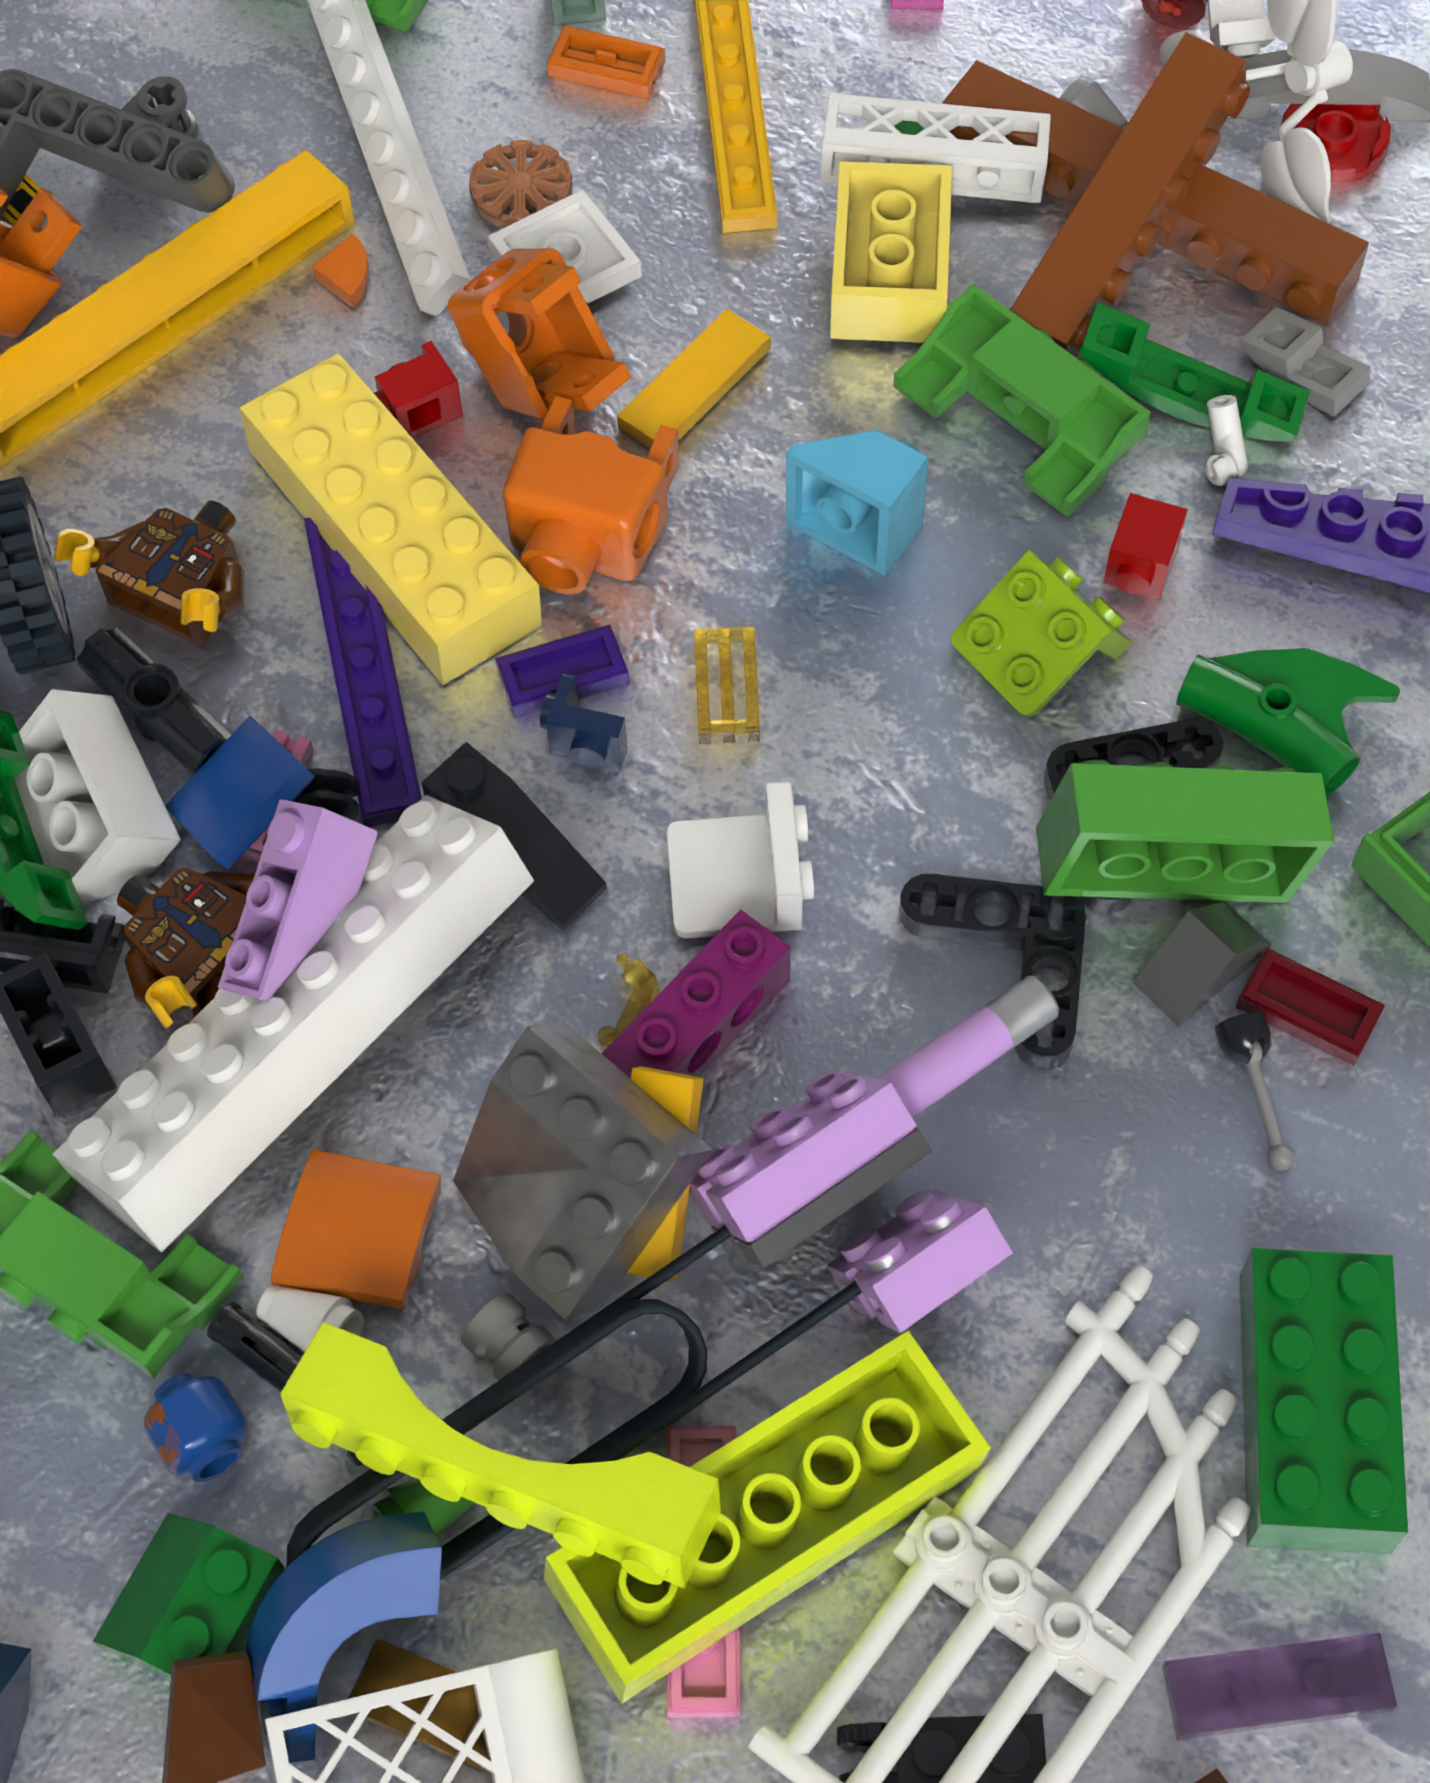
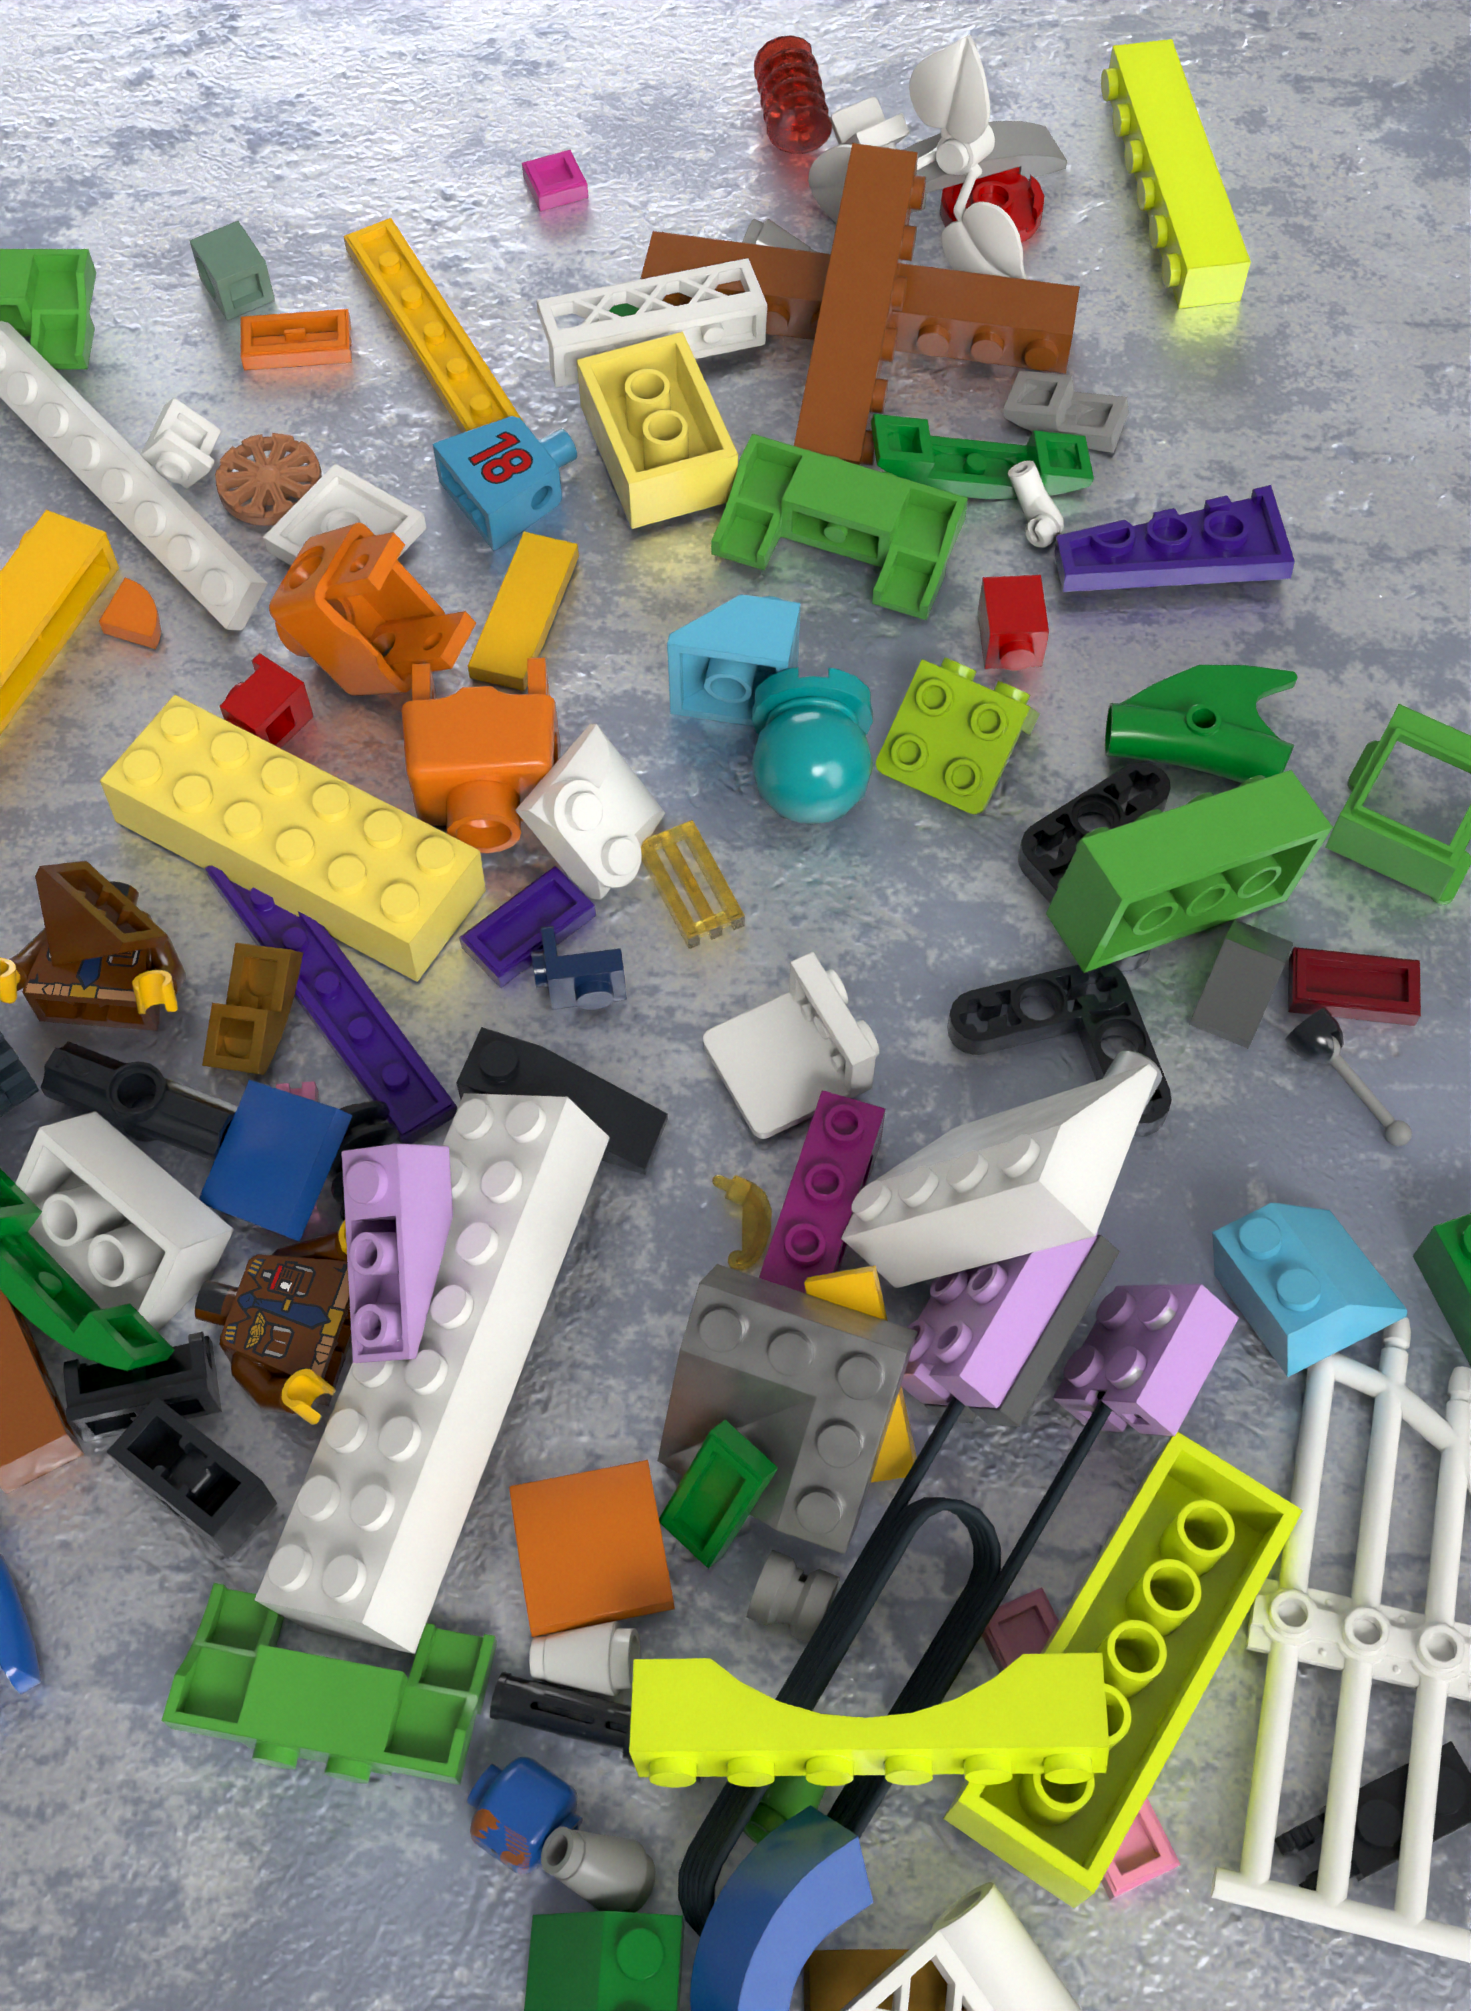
camera: 25 degrees left, 0 degrees up
none -> reddish brown slope [35,861,168,966]
none -> white bracket [140,397,221,489]
none -> pearl gold slope [202,943,303,1075]
none -> dark azure torso [432,416,577,551]
none -> white slope [515,724,665,900]
none -> light grey cone [541,1827,656,1913]
none -> green tile [659,1420,778,1569]
none -> teal tile [751,667,873,825]
none -> white slope [841,1064,1158,1288]
none -> medium azure slope [1212,1203,1407,1377]

